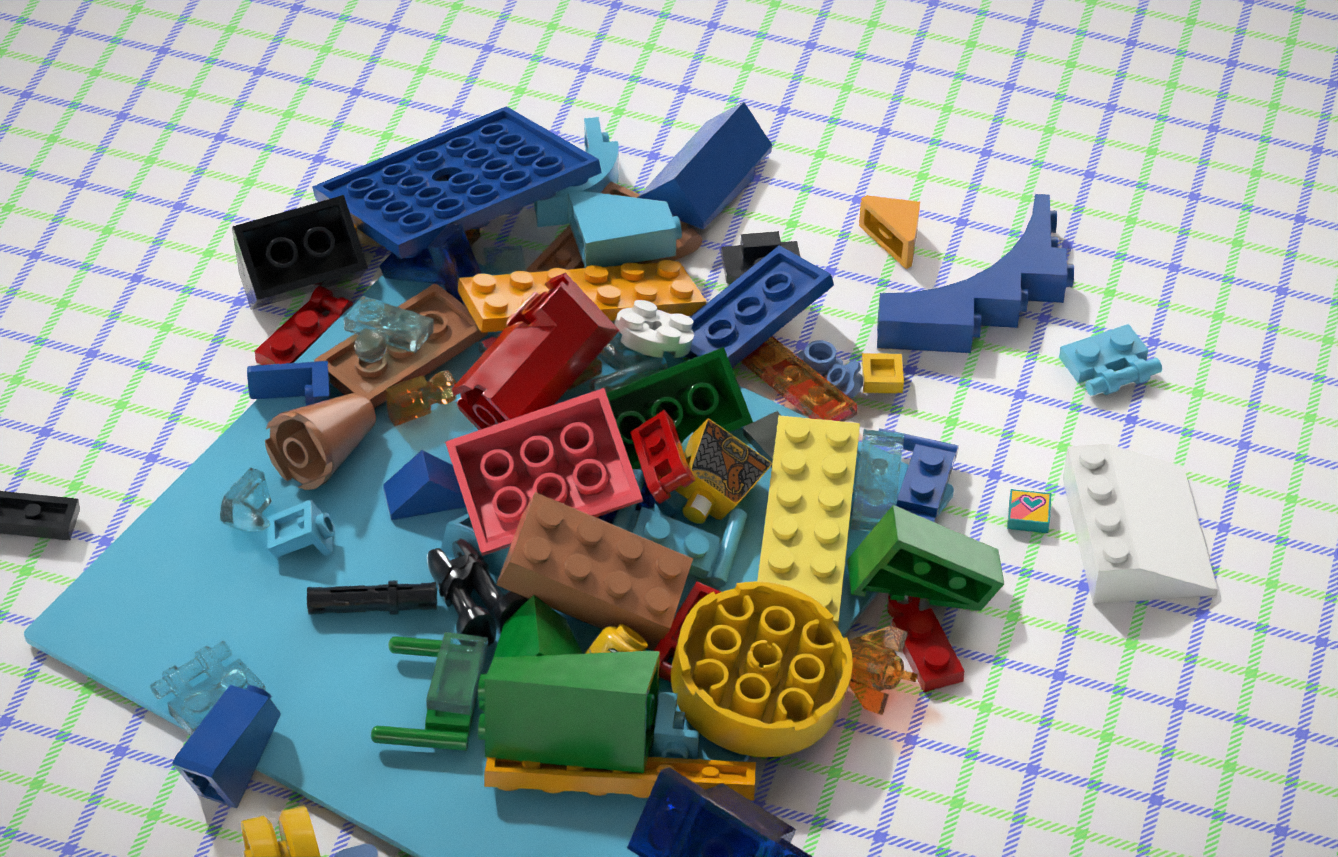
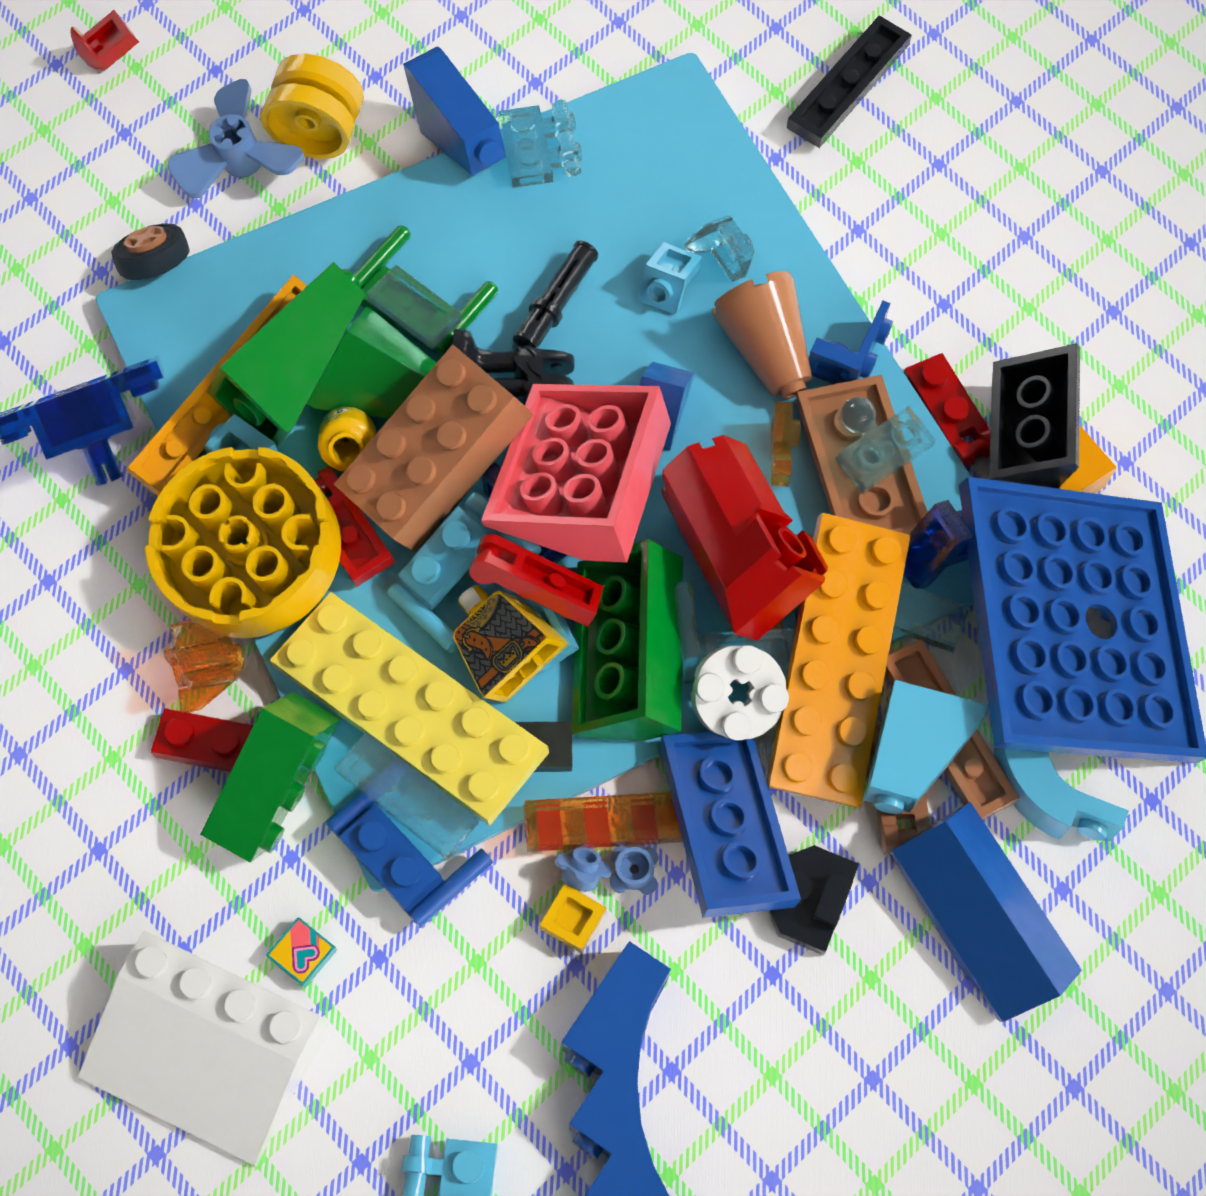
camera: 120 degrees right, 20 degrees up
light orange slope [859,195,920,269] -> none

